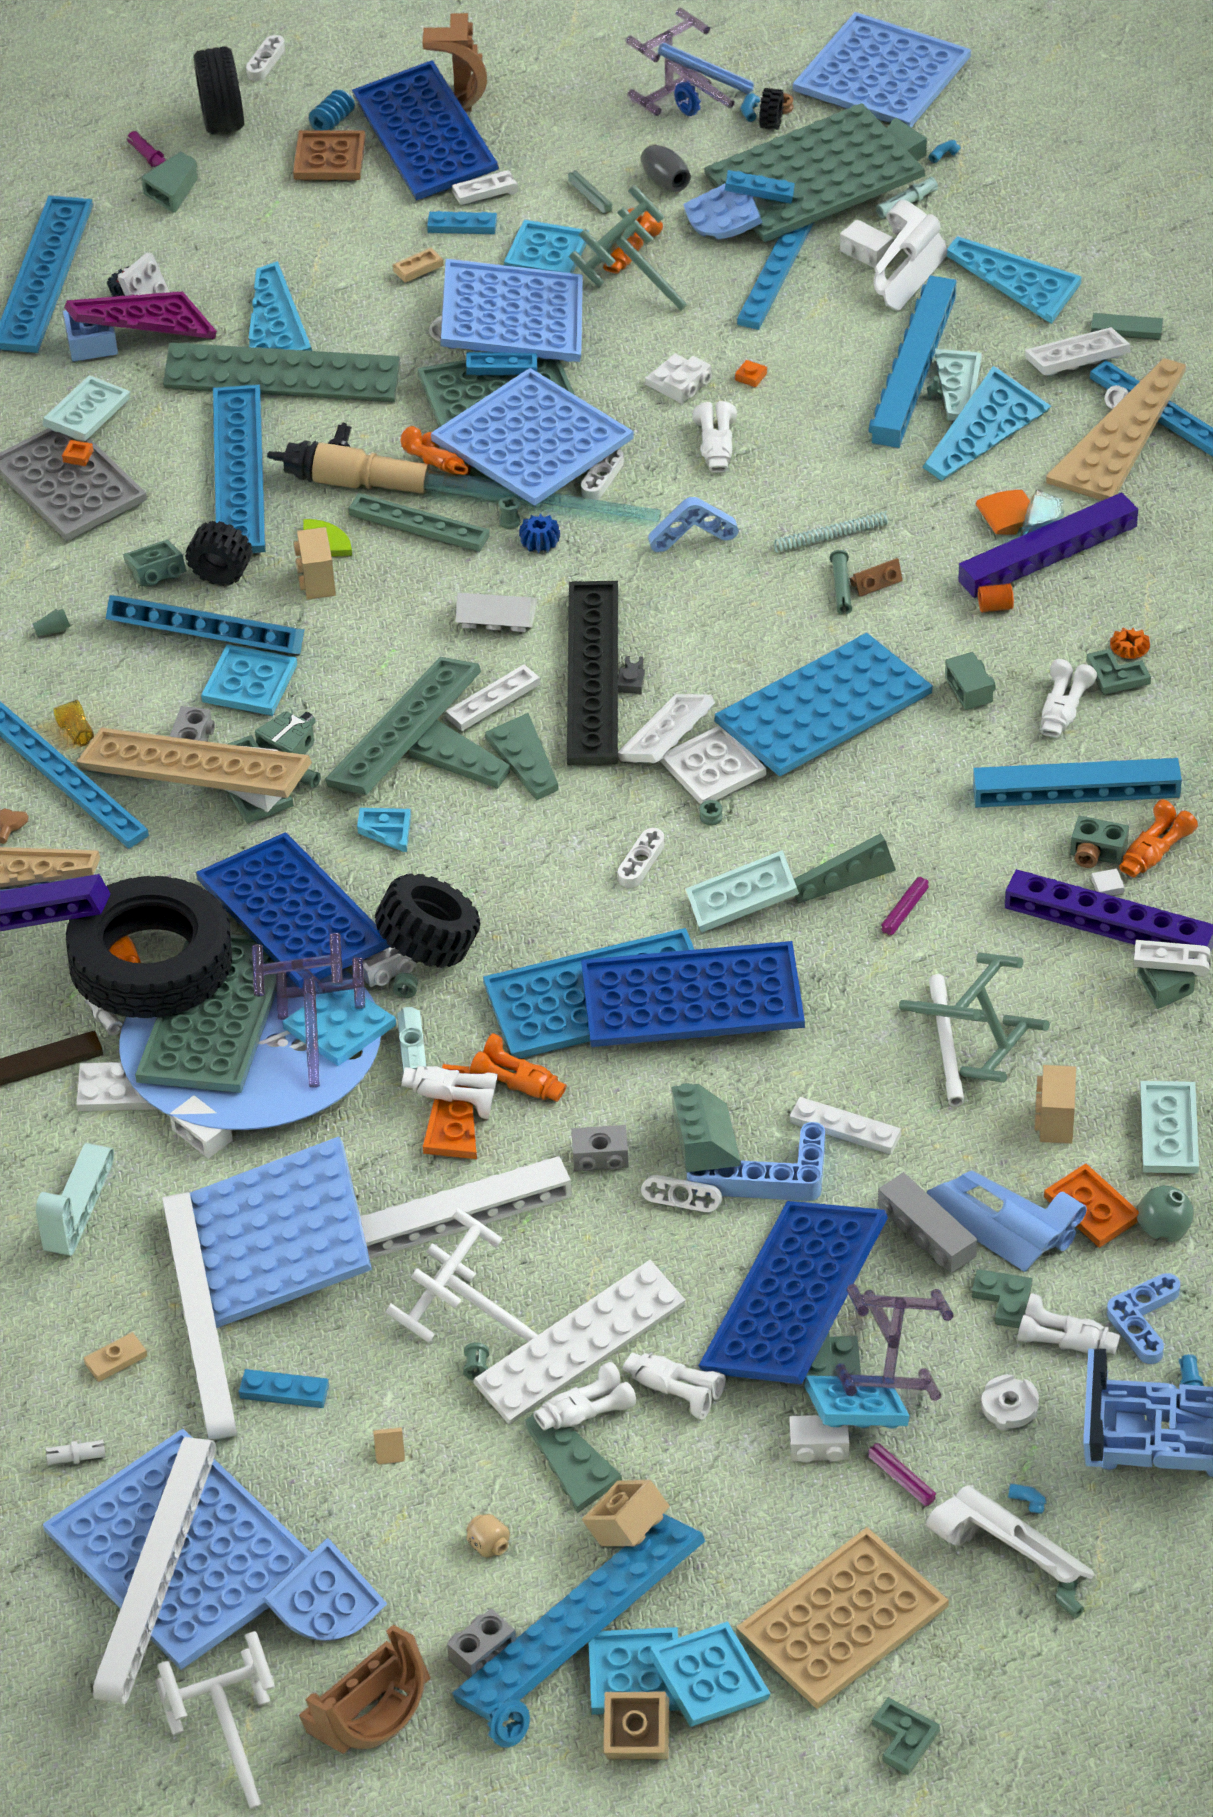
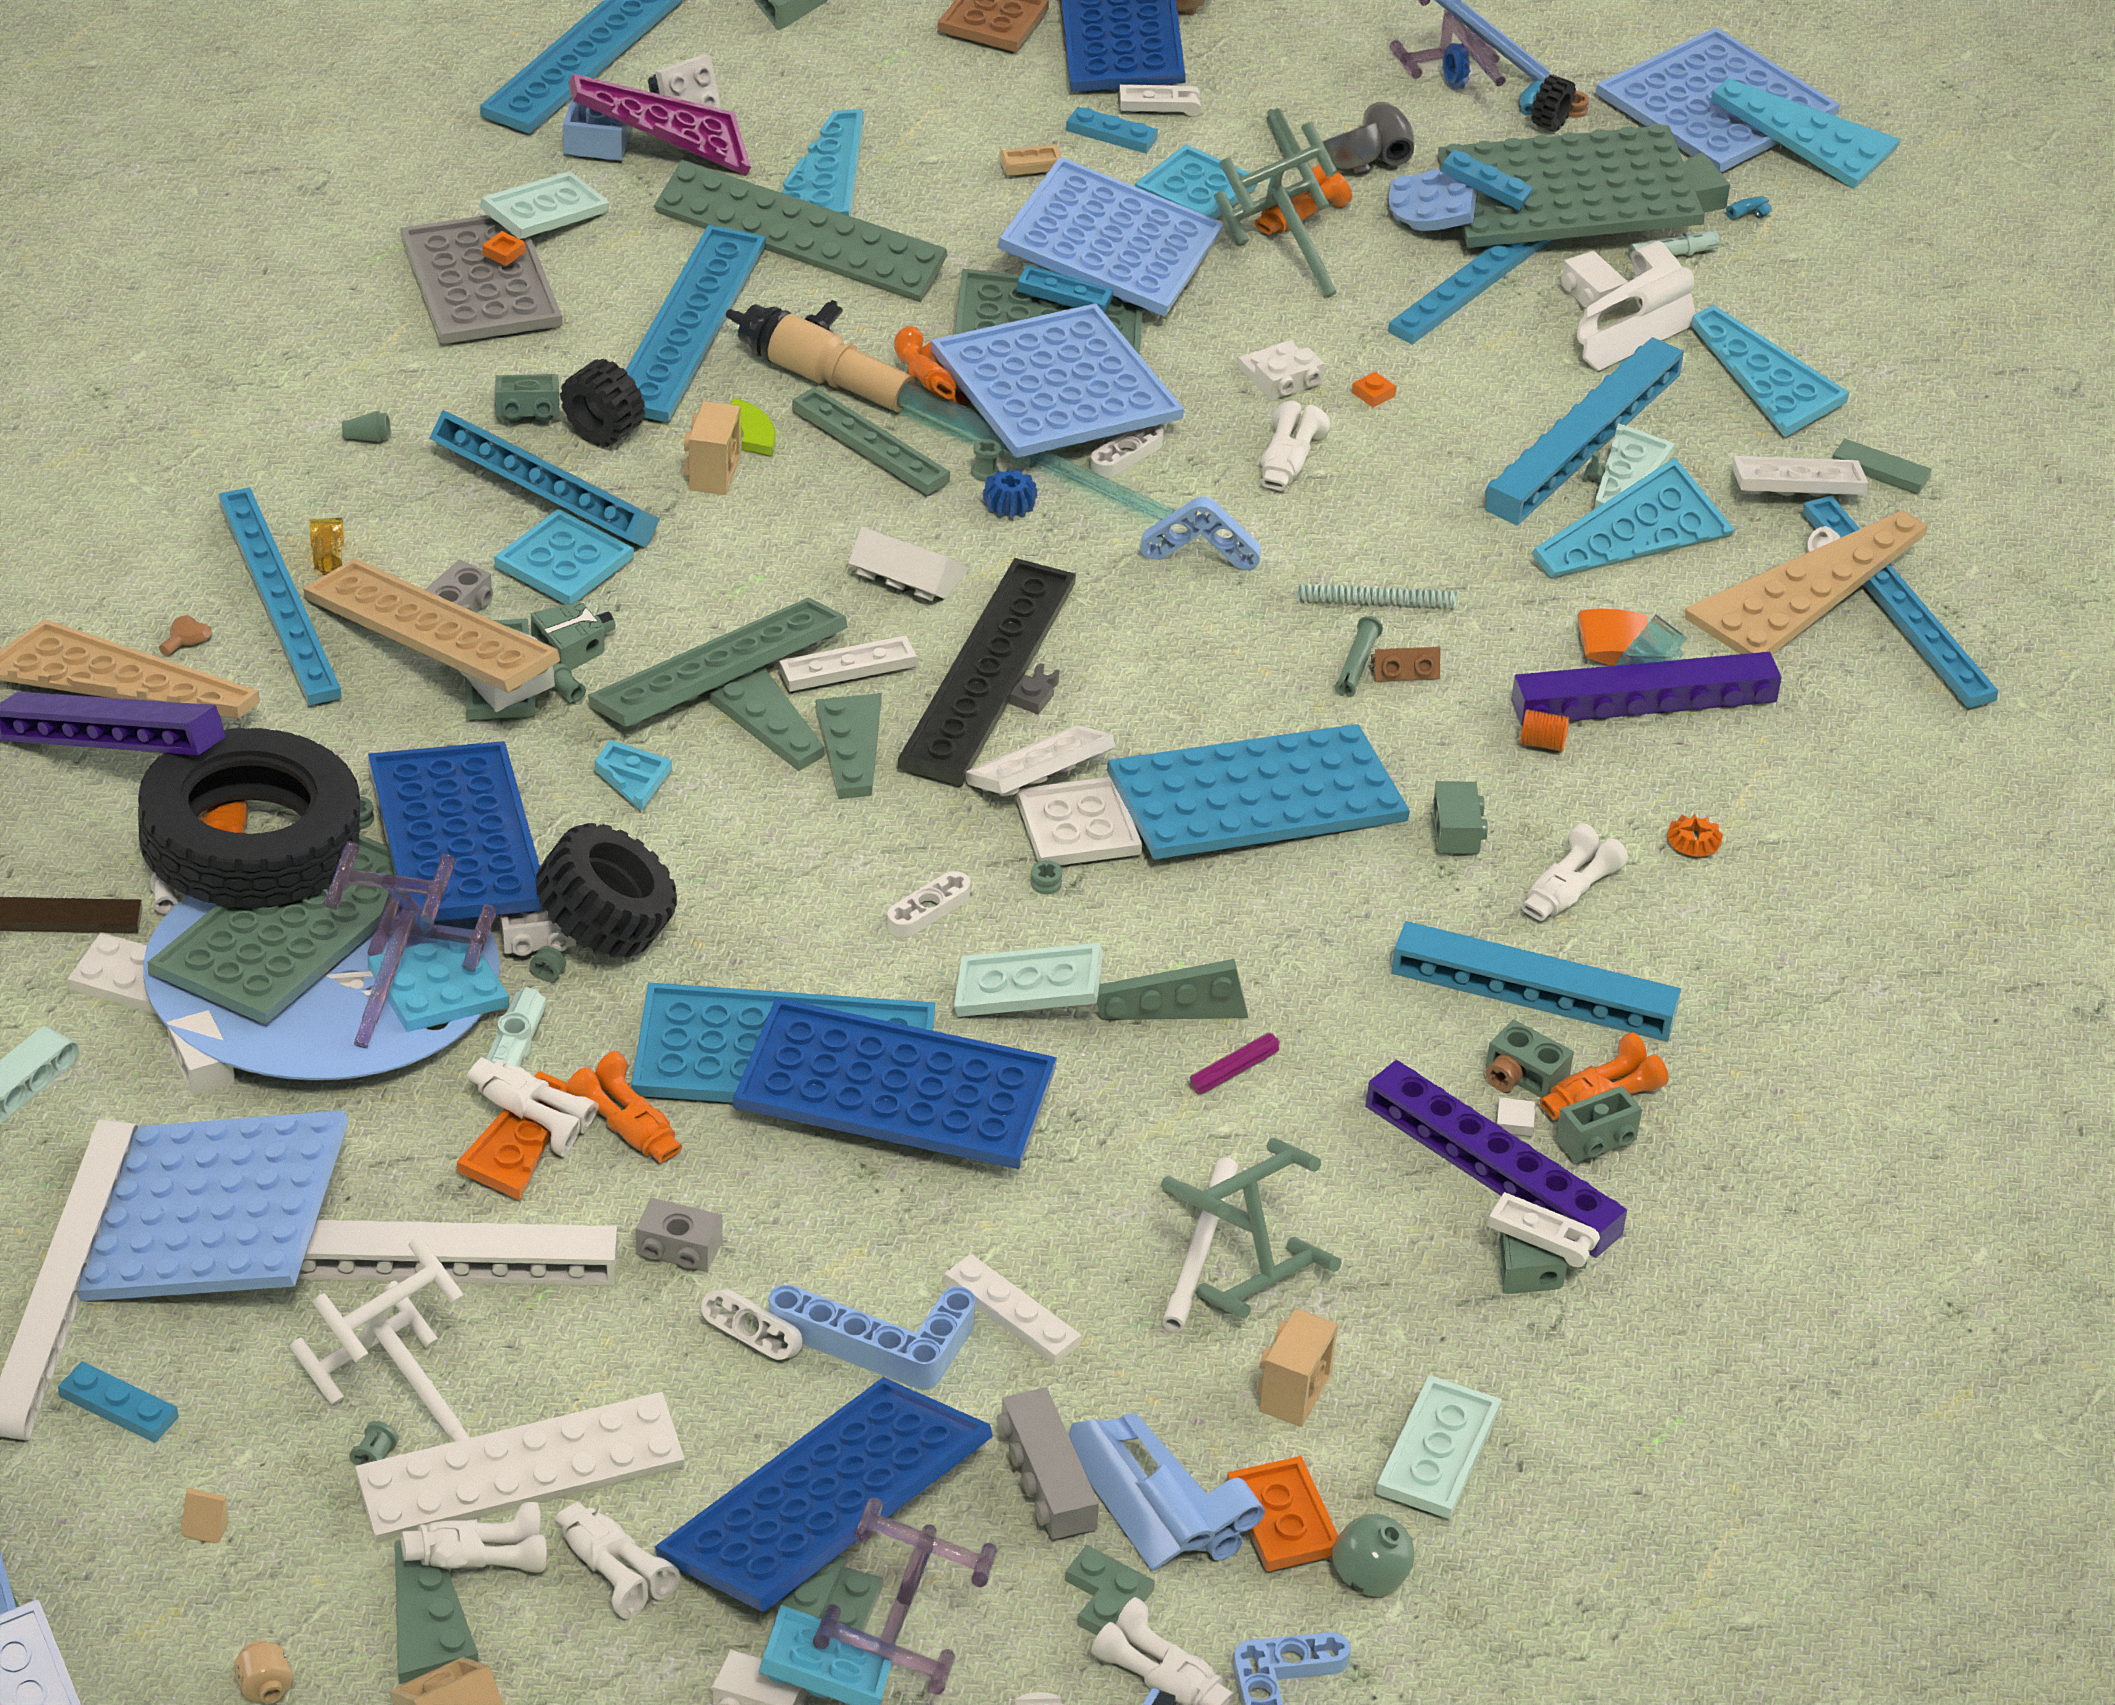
camera: 15 degrees right, 5 degrees down
sand green slope [671,1083,741,1172] -> none
sand green plate [1086,649,1151,695] -> none
none -> flat silver cylinder [1323,122,1382,174]
none -> sand green brick [1556,1086,1642,1163]
none -> medium azure wing [1710,78,1901,189]

